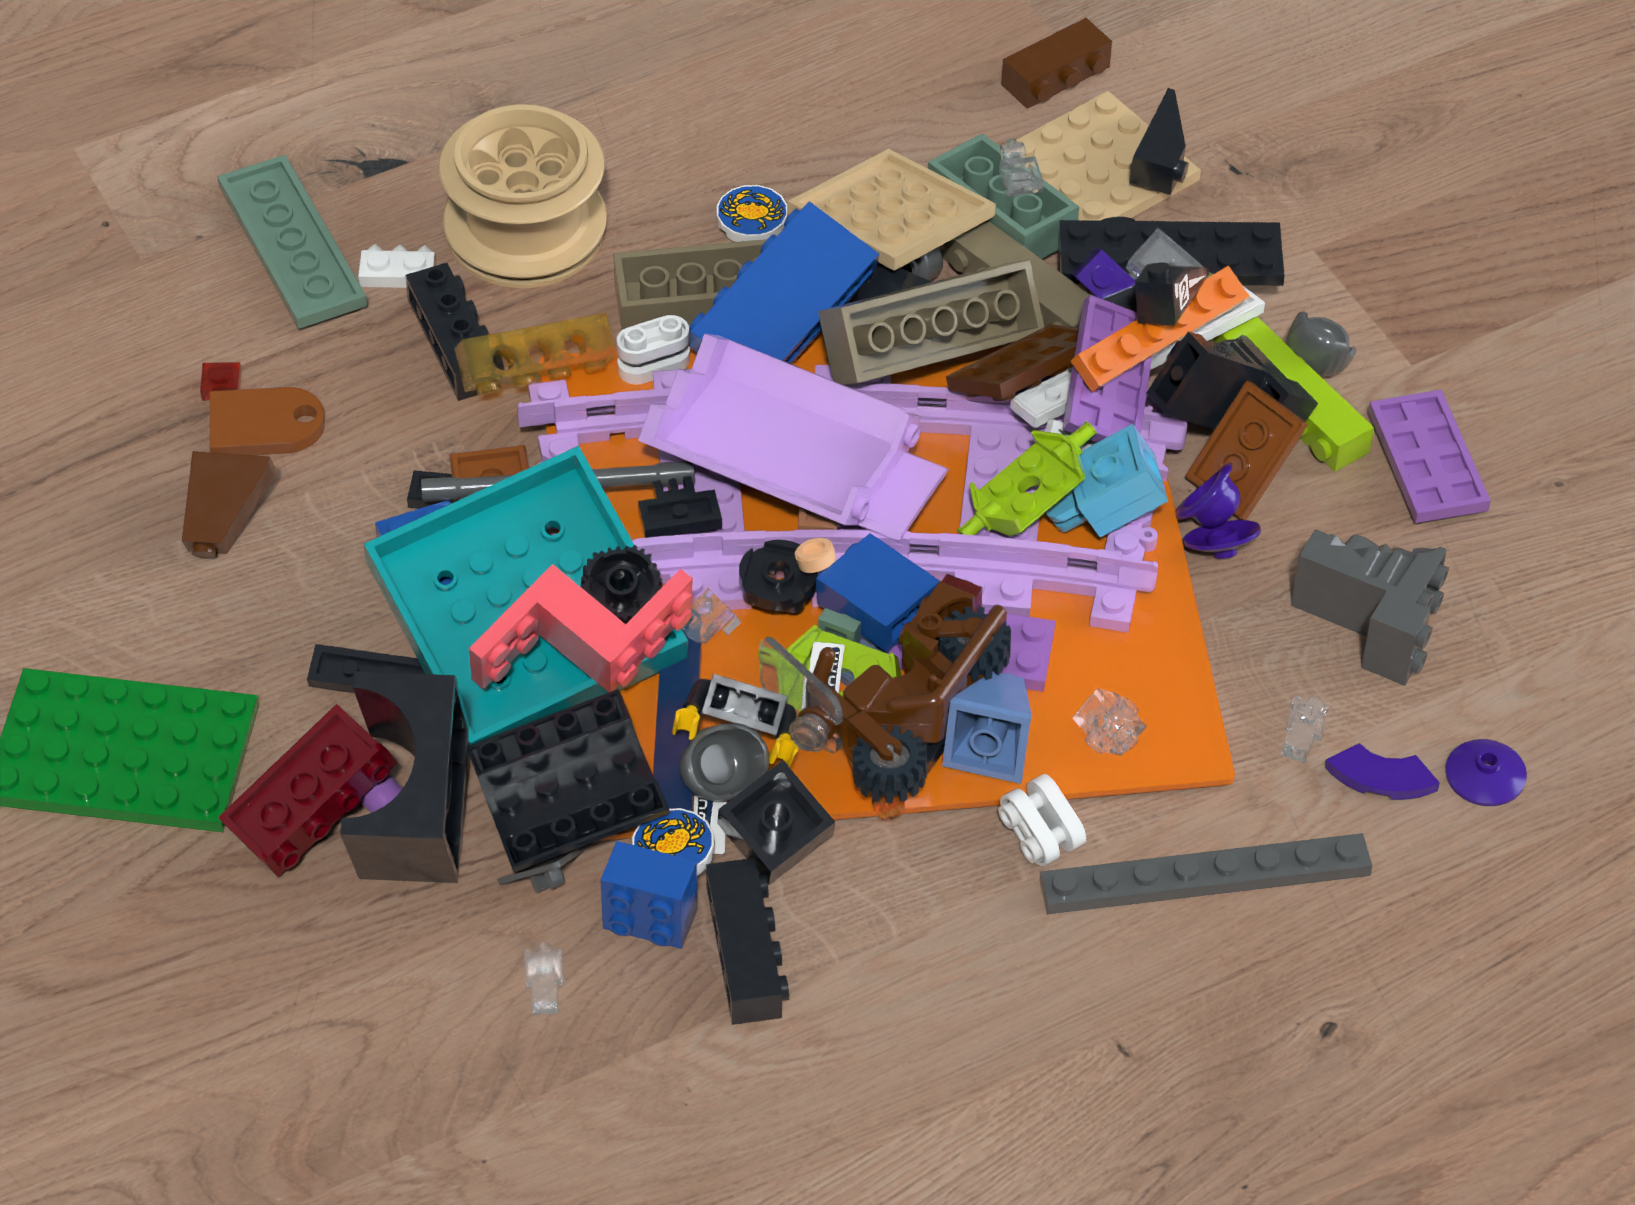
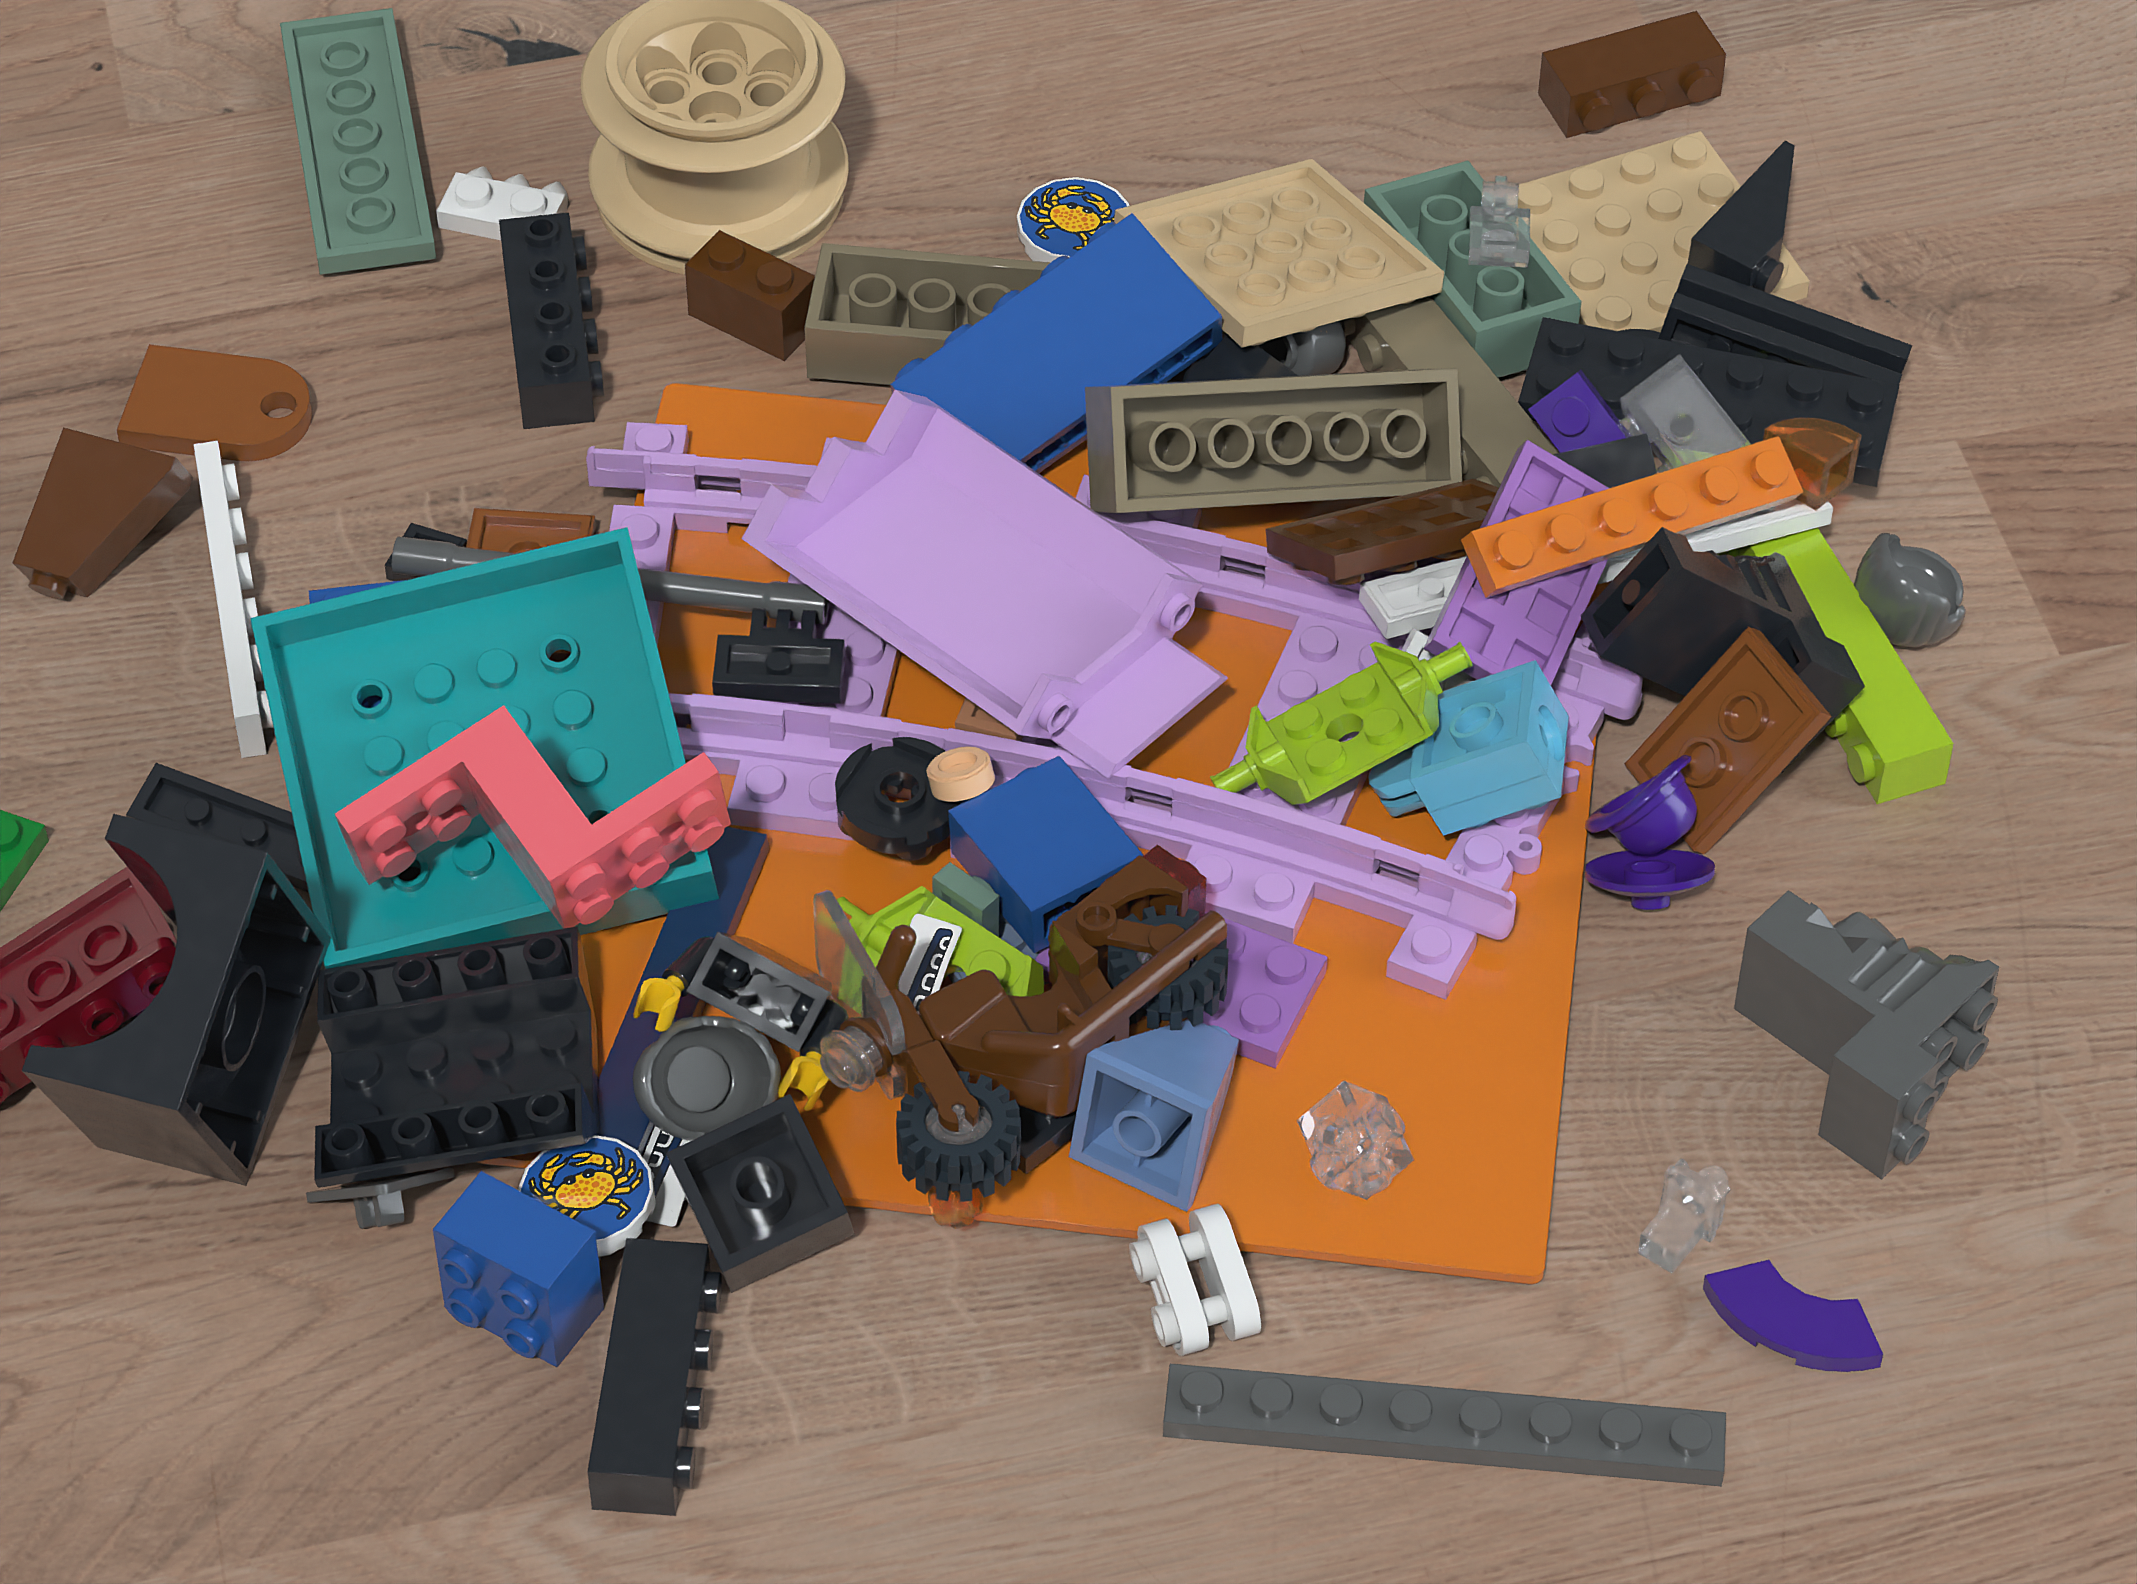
camera: 15 degrees right, 0 degrees up
clear red plate [200,362,242,401] -> none
clear yellow brick [454,312,617,395] -> none
clear piece [524,942,564,1015] -> none
black brick [581,545,662,624] -> none
white brick [617,315,690,385] -> none
clear piece [682,588,741,644] -> none
black slope [1135,262,1209,326] -> none
medium lavender plate [1368,389,1491,523] -> none
dark purple dish [1445,739,1527,806] -> none
none -> white plate [194,441,273,758]
none -> reddish brown brick [685,230,815,361]
none -> black brick [1658,264,1912,384]
none -> clear orange brick [1763,418,1862,511]

